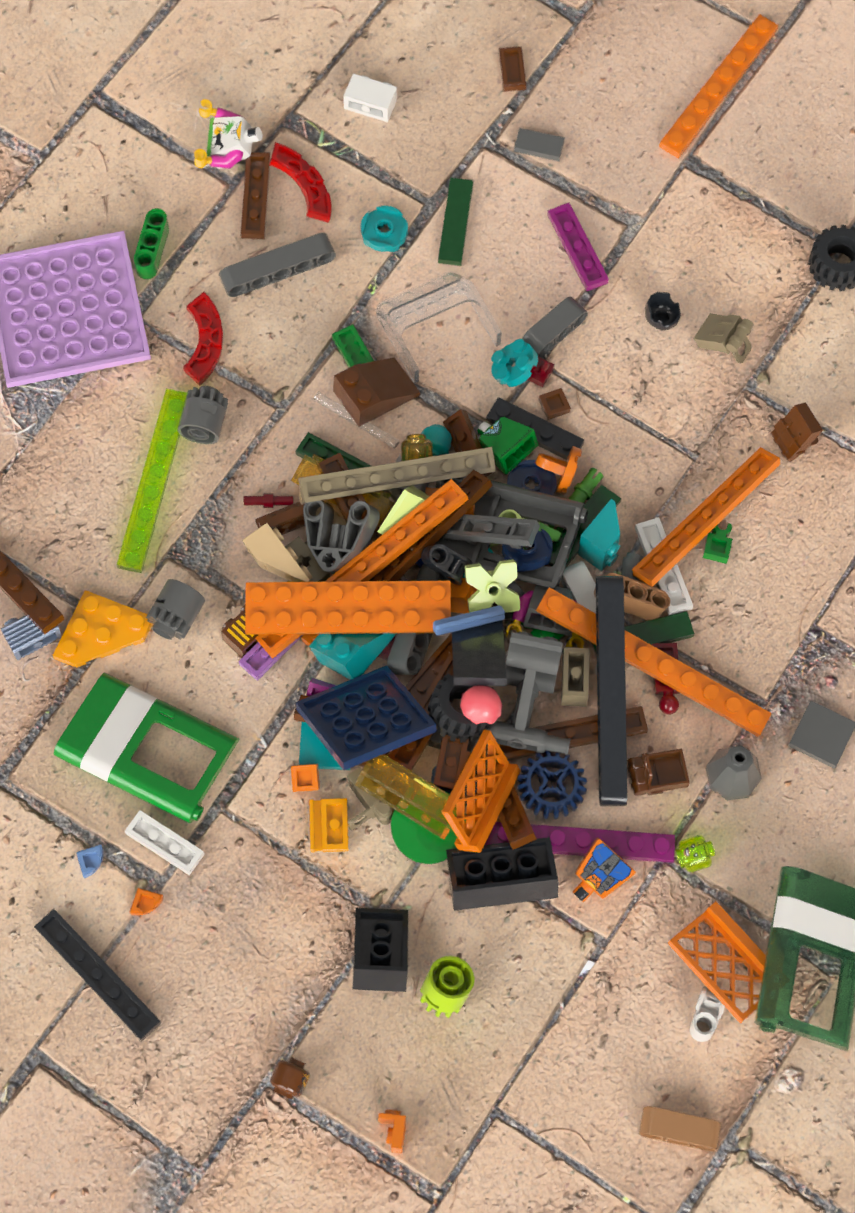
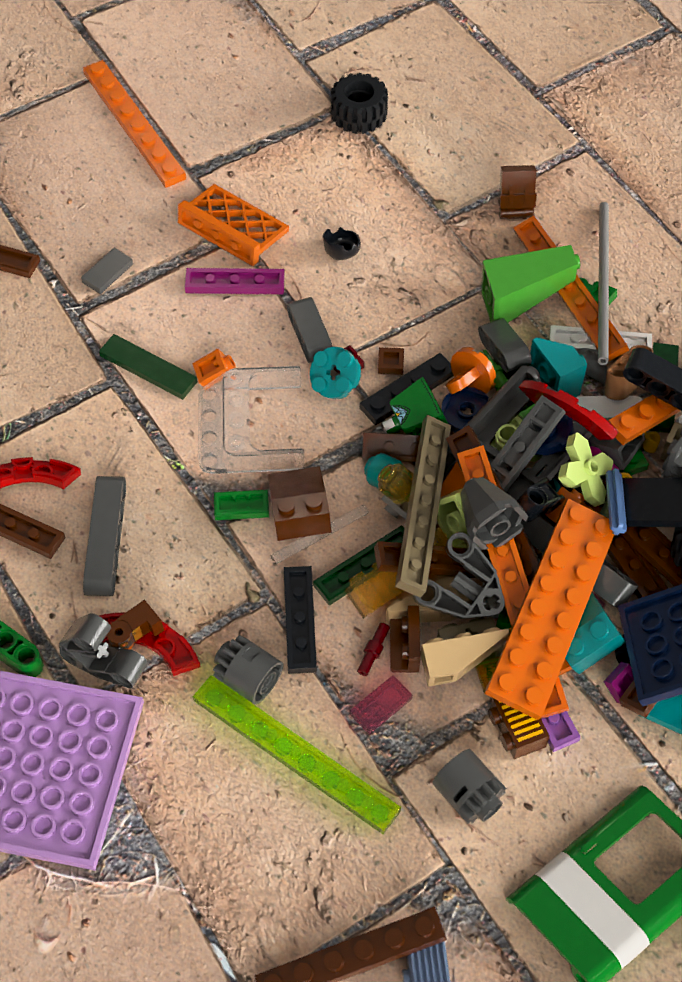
camera: 65 degrees left, 10 degrees down
light orange plate [53,590,152,668] -> none
teal plate [361,206,408,252] -> none
dark tan piece [693,313,753,363] -> none
none -> dark grey connector [59,613,149,689]
none -> reddish brown leg [106,599,164,650]
none -> orange fence [178,184,289,266]
none -> orange bracket [192,349,237,387]
none -> black plate [284,566,317,674]
none -> clear pink tile [350,675,413,734]
none -> dark grey cone [461,477,528,550]
none -> dark grey beam [478,318,532,373]
none -> bright green slope [481,245,580,323]
none -> red tile [519,380,619,440]
none -> light grey piece [598,202,609,365]

